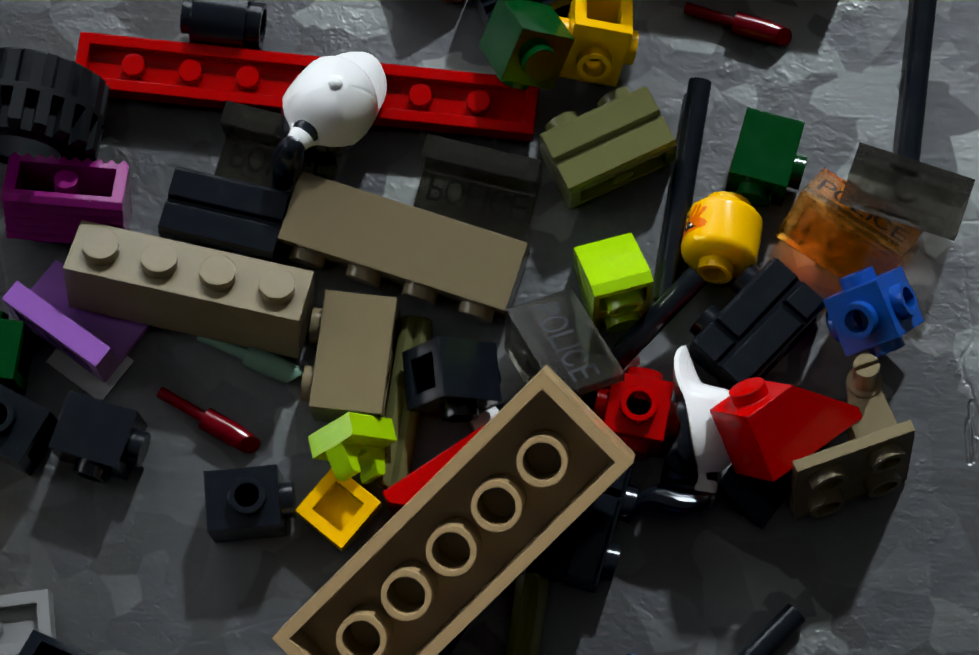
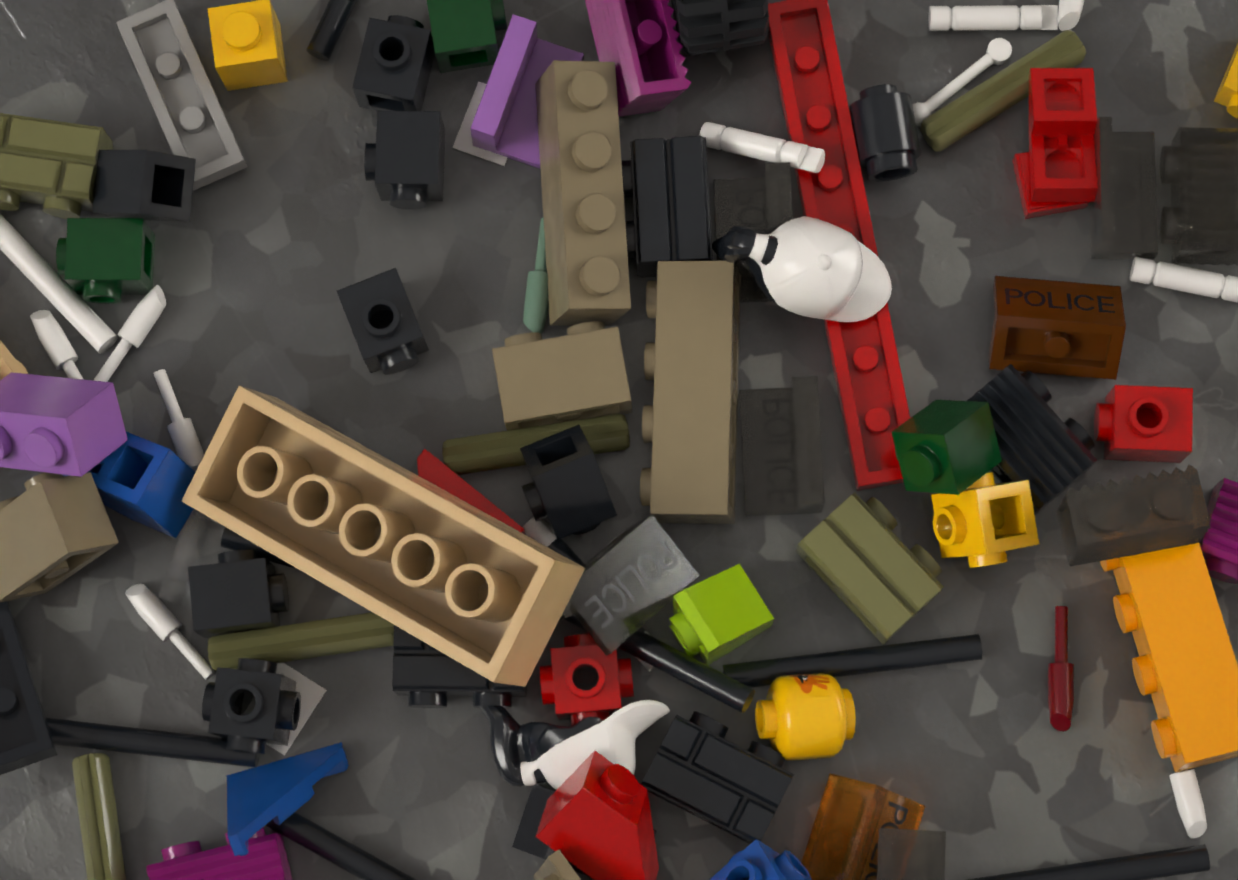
camera: 75 degrees right, 5 degrees up
dark red piece [157,387,260,453] -> none
yellow plate [295,468,383,553] -> none
lime tile [308,412,397,484] -> none
dark green brick [725,107,808,207] -> none
none -> white wheel [699,122,825,173]

